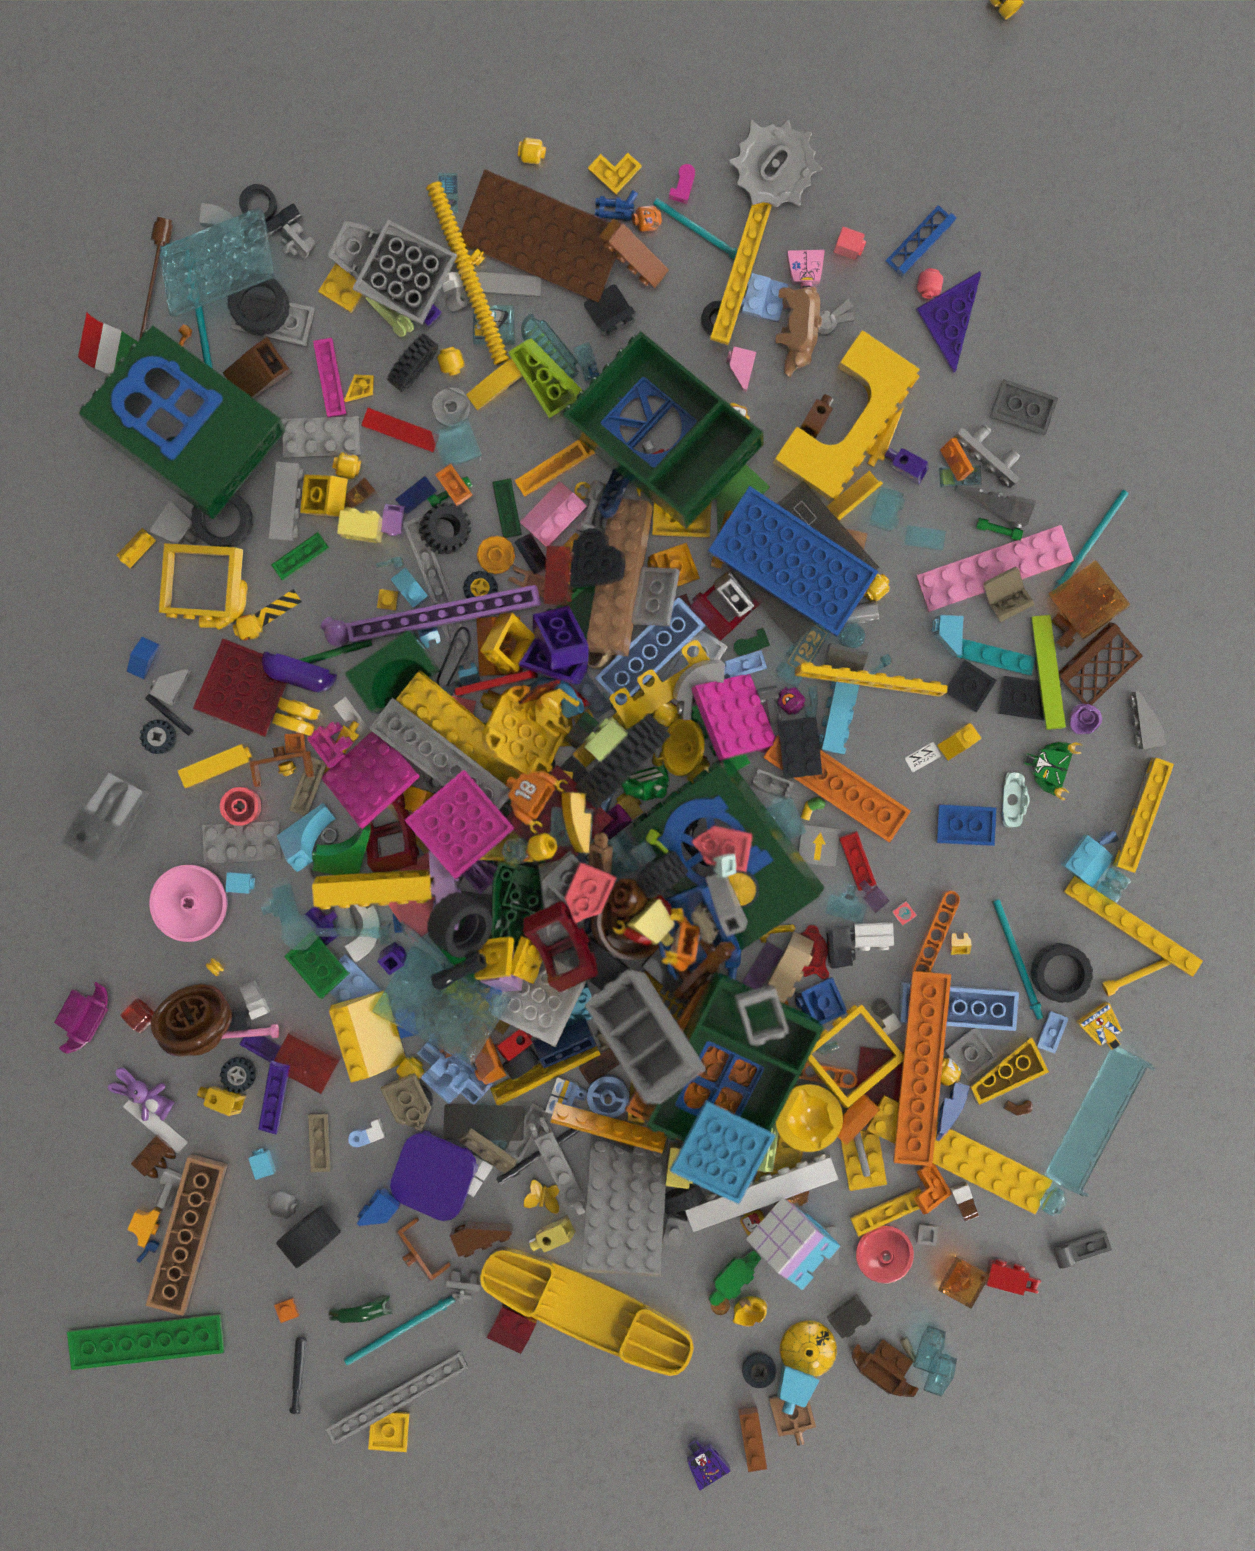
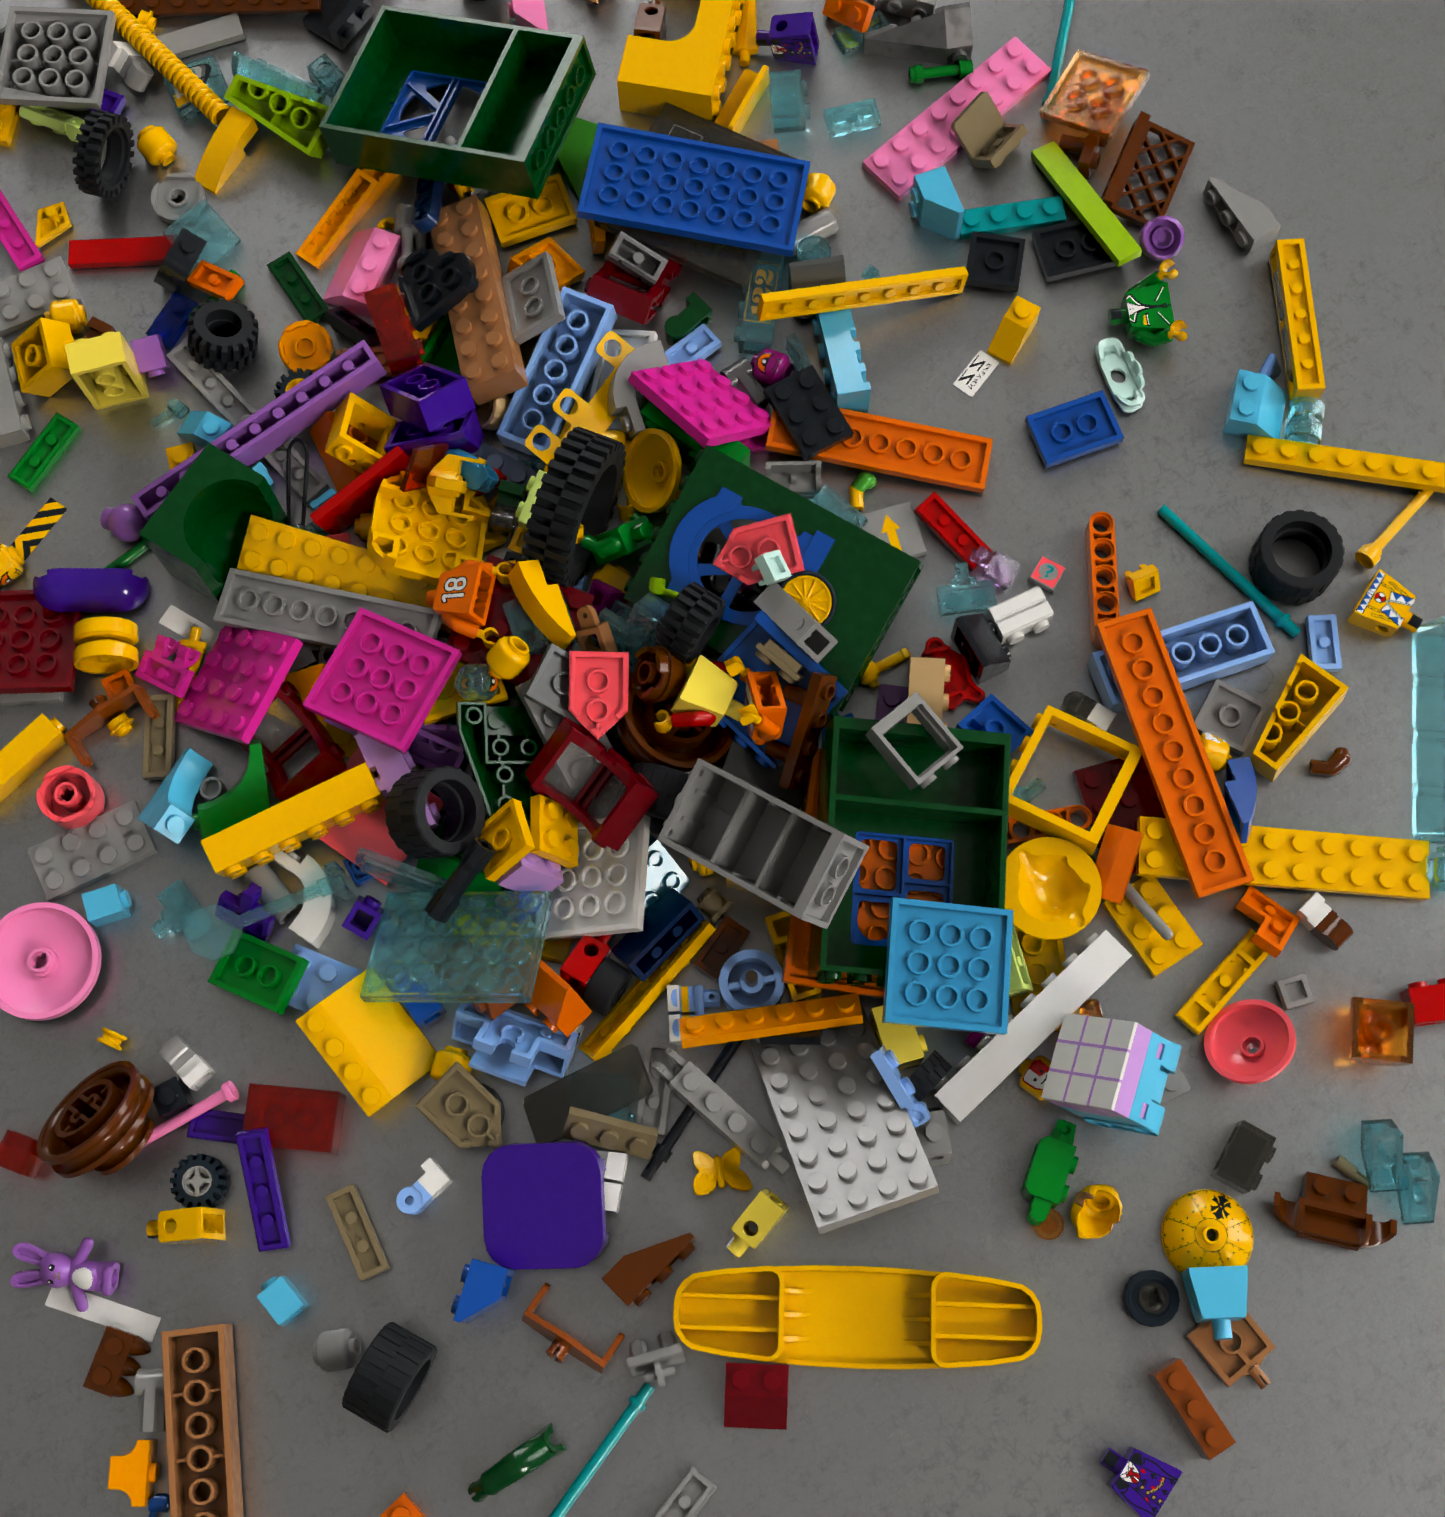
camera: 20 degrees left, 15 degrees down
none -> black brick [154,228,207,295]
none -> light blue hinge [870,1044,931,1128]

